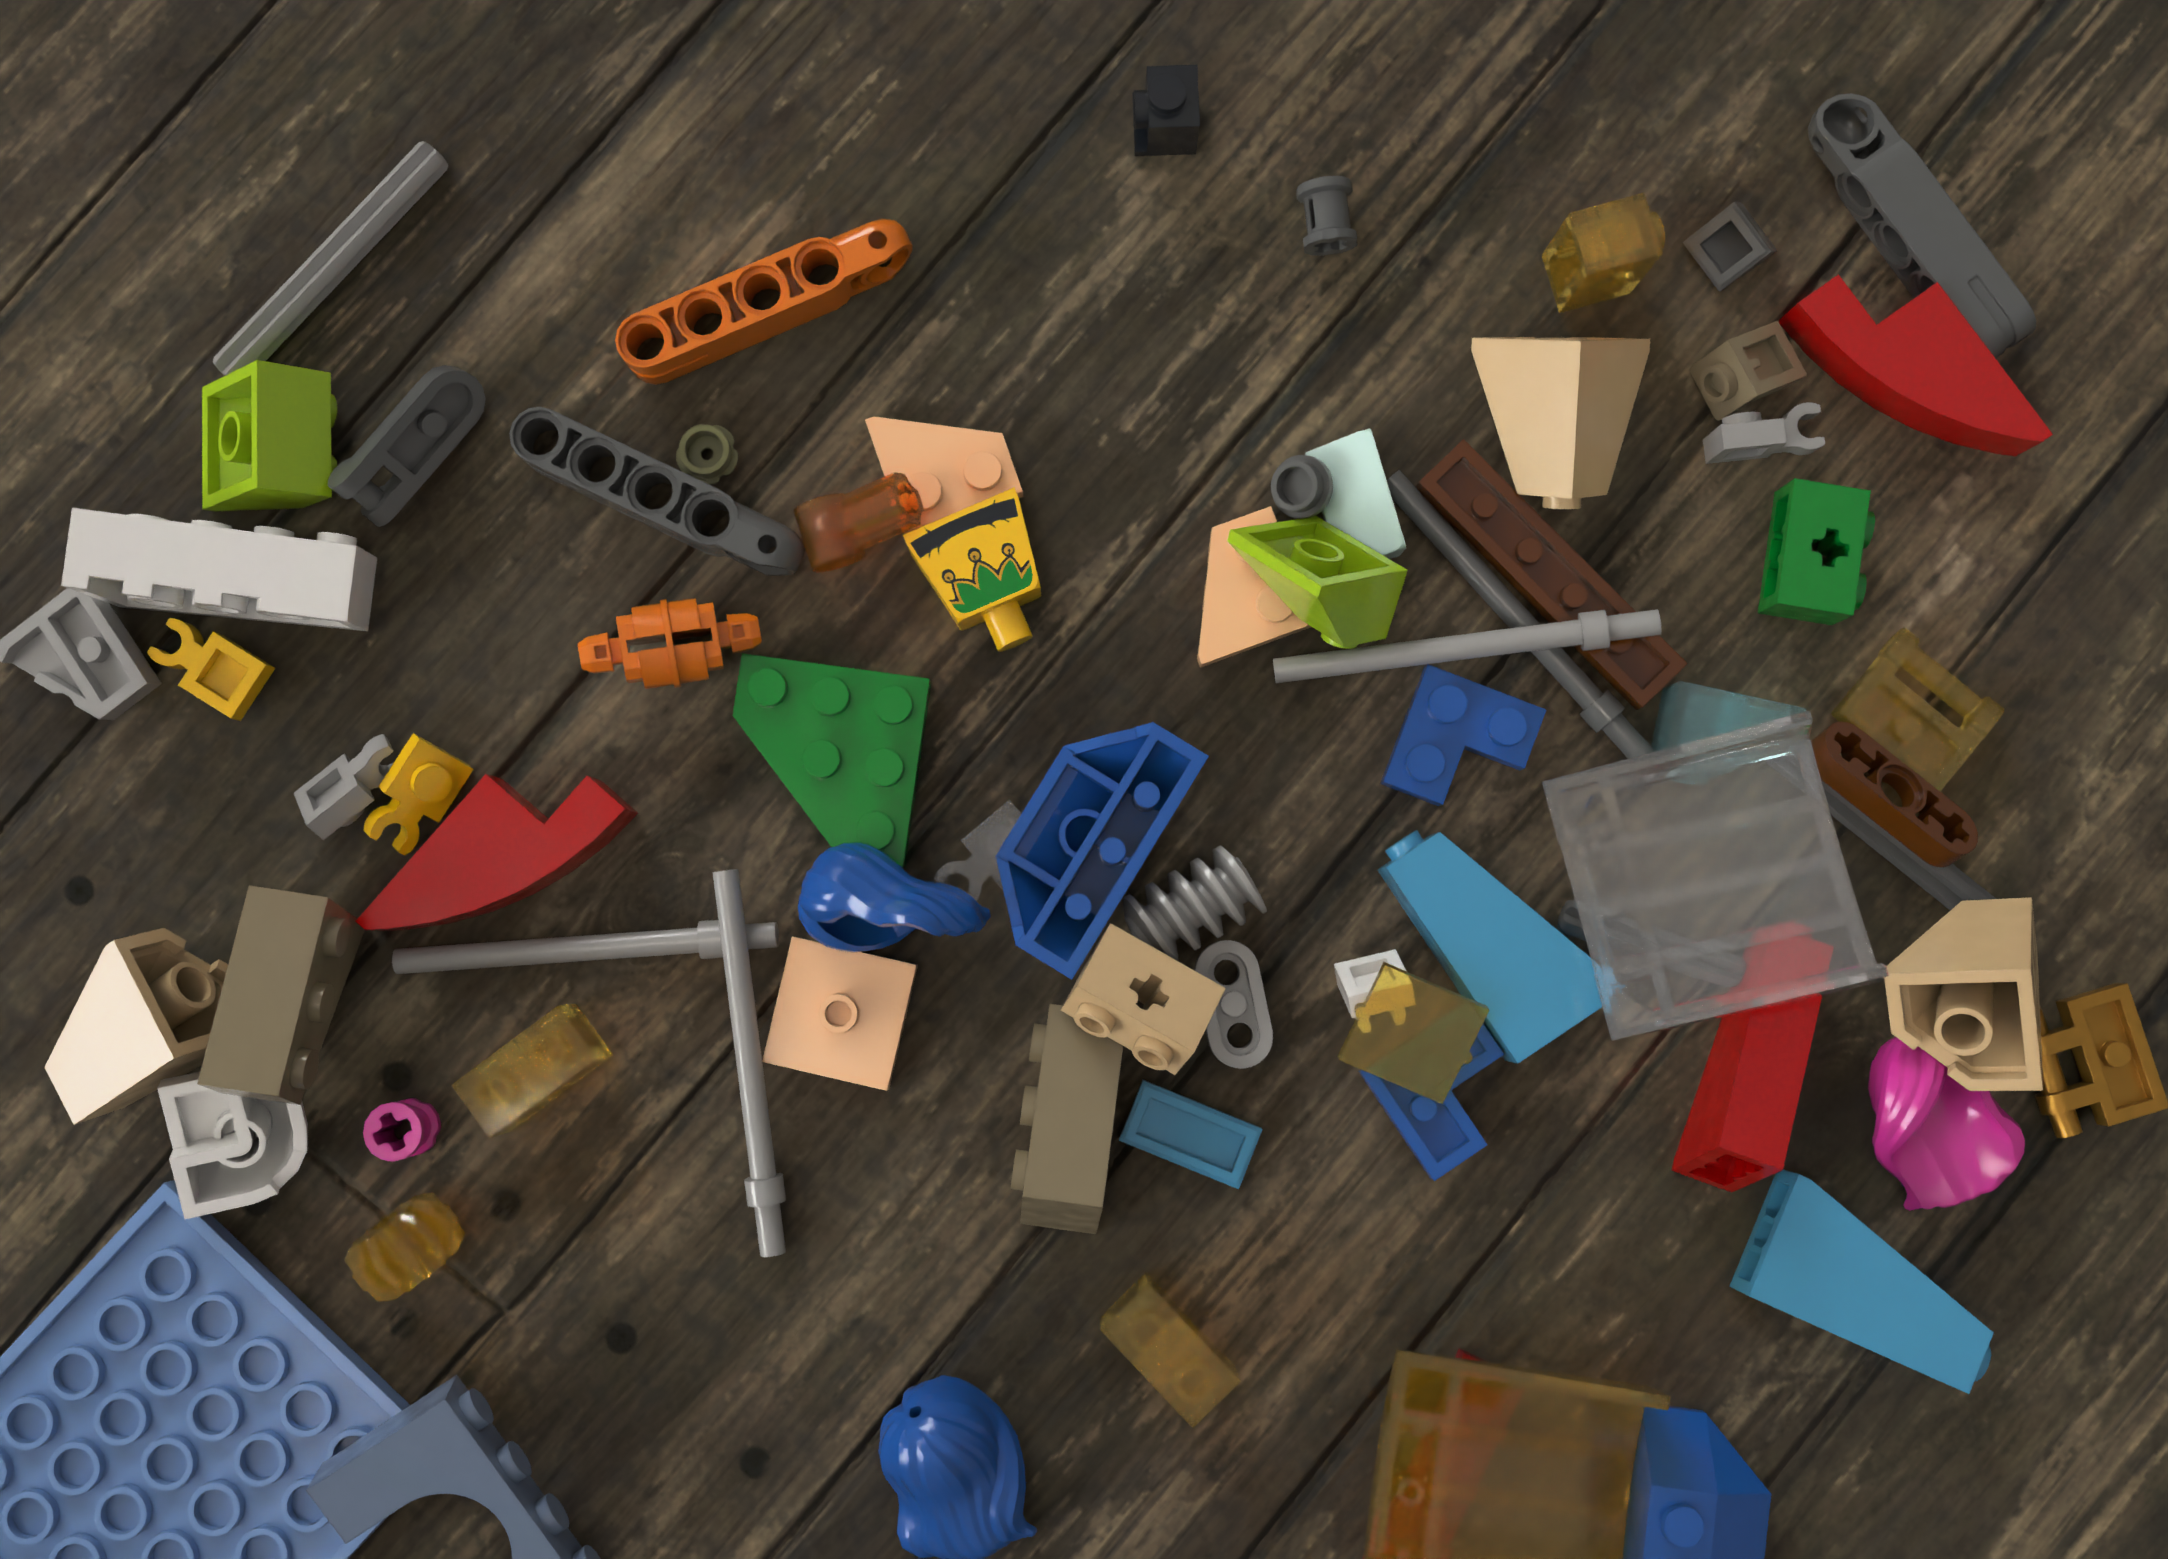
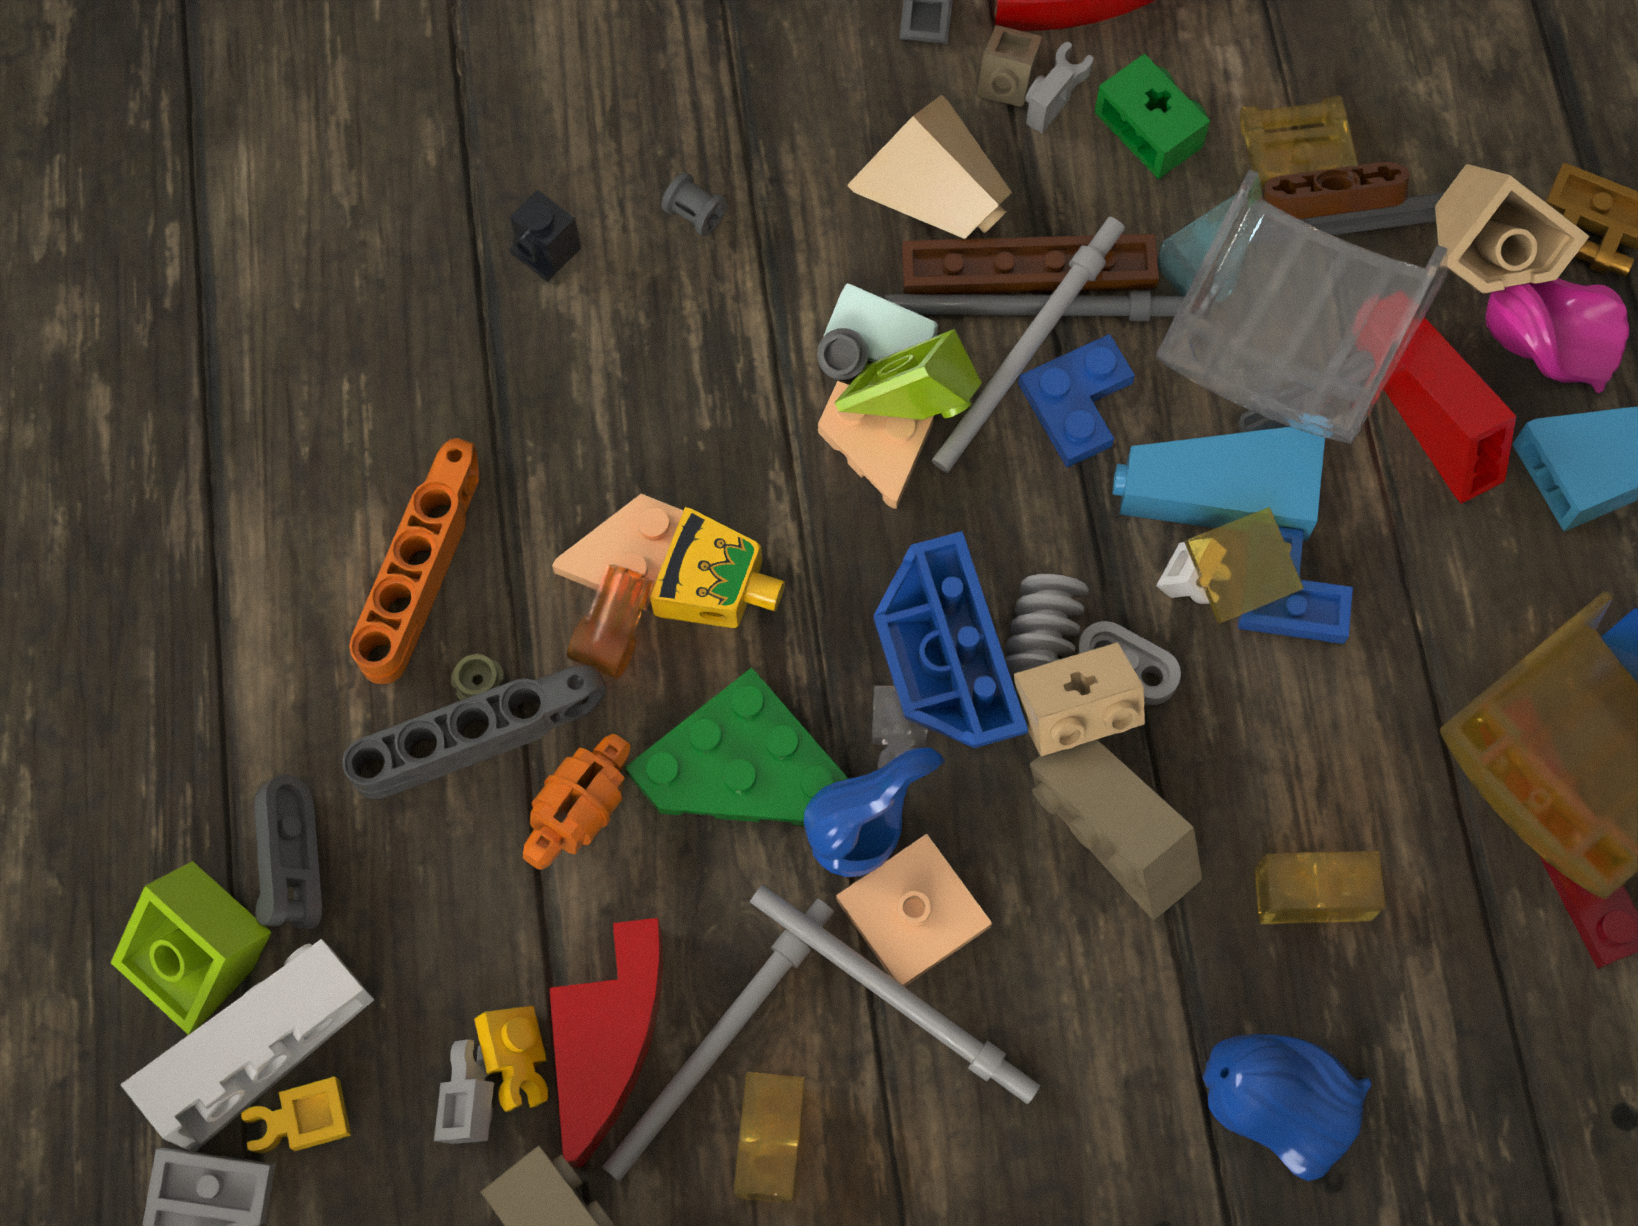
camera: 45 degrees left, 15 degrees down
light grey axle [213,141,448,375] -> none
dark azure tile [1119,1079,1262,1189] -> none
clear yellow brick [1542,192,1665,313] -> none

